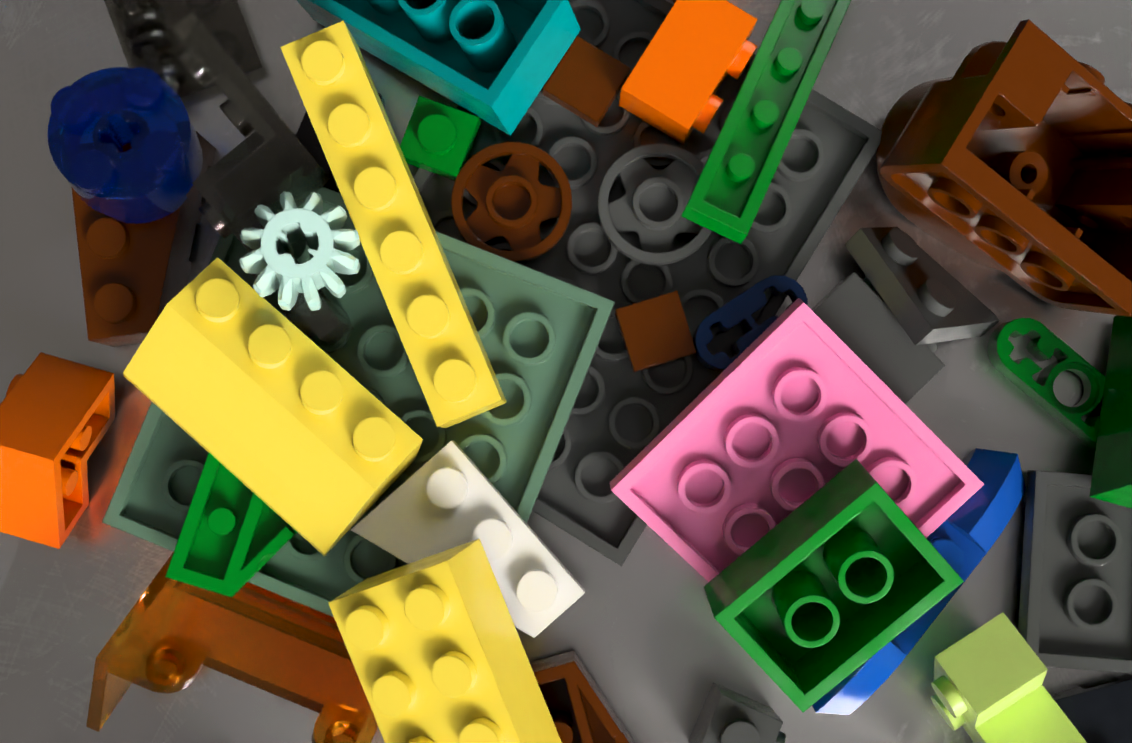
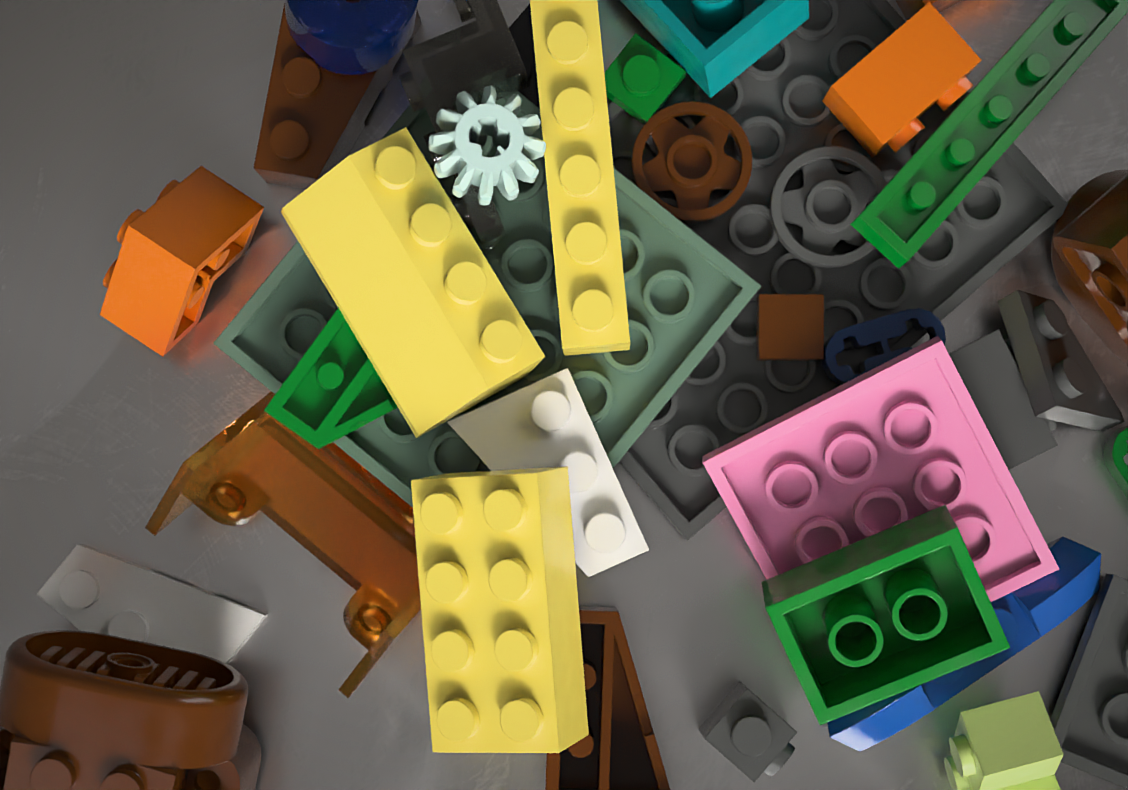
camera: 20 degrees right, 0 degrees up
reddish brown tile [543,36,631,127] -> none

